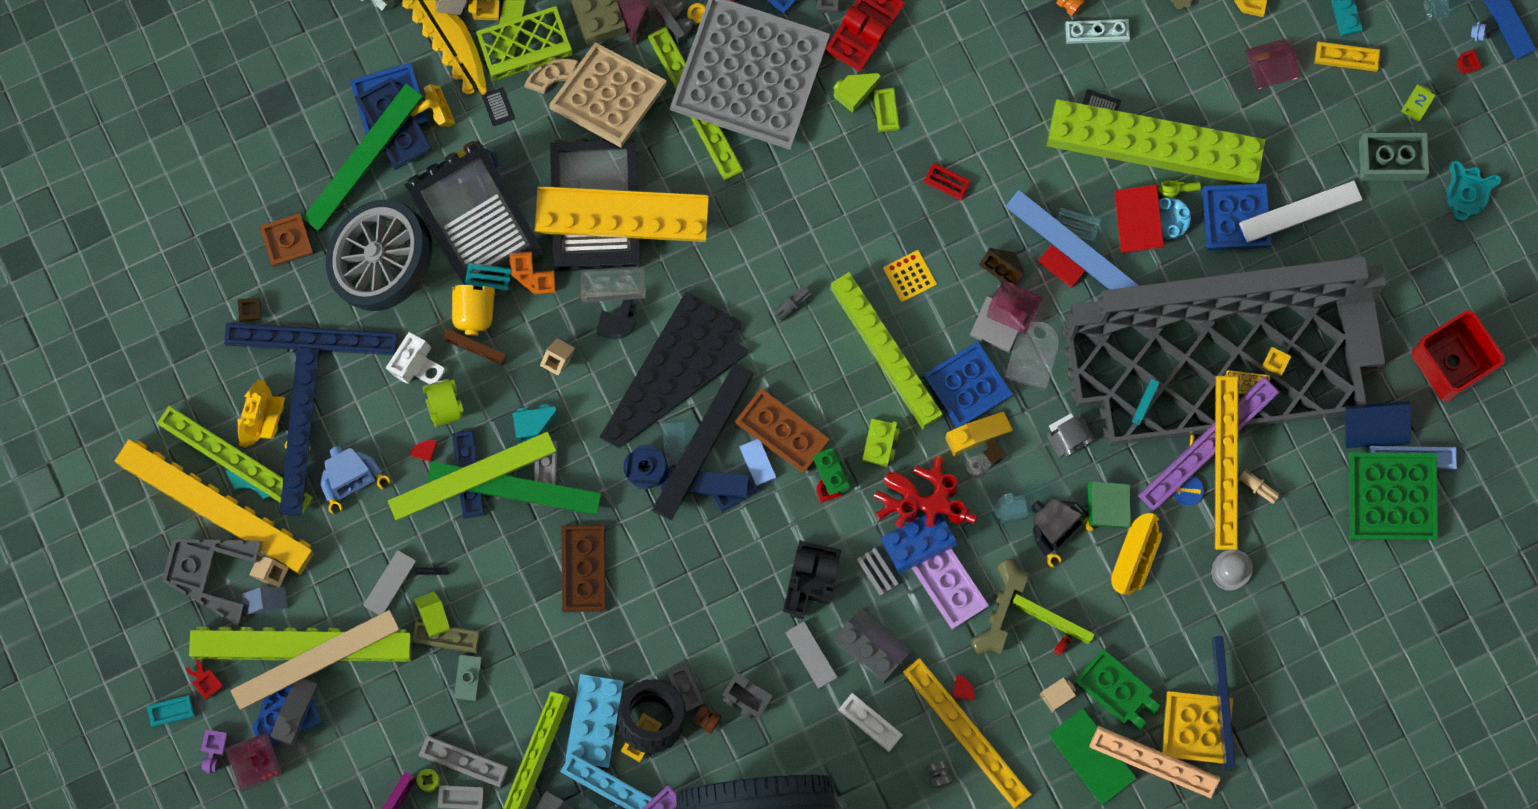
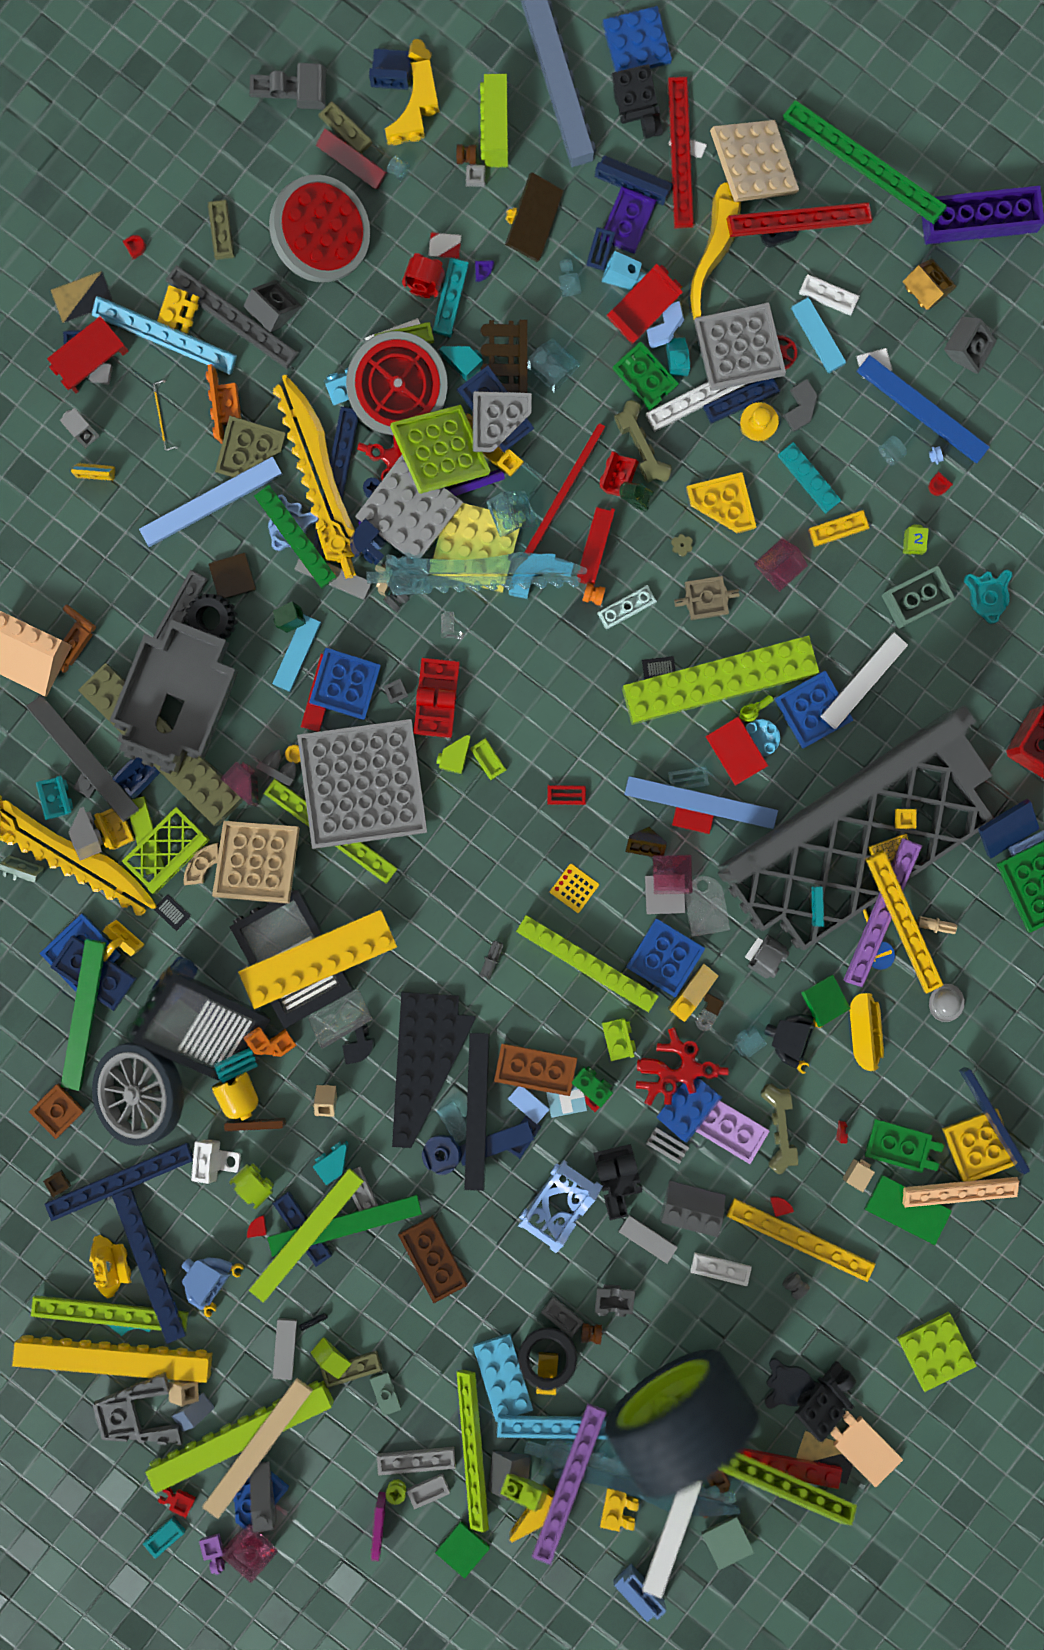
camera: 20 degrees left, 10 degrees up
lime tile [1012,594,1095,644] -> none
none -> light blue fence [518,1160,603,1253]
none -> medium azure sticker [546,1075,587,1118]
none -> dark tan plate [674,576,740,621]

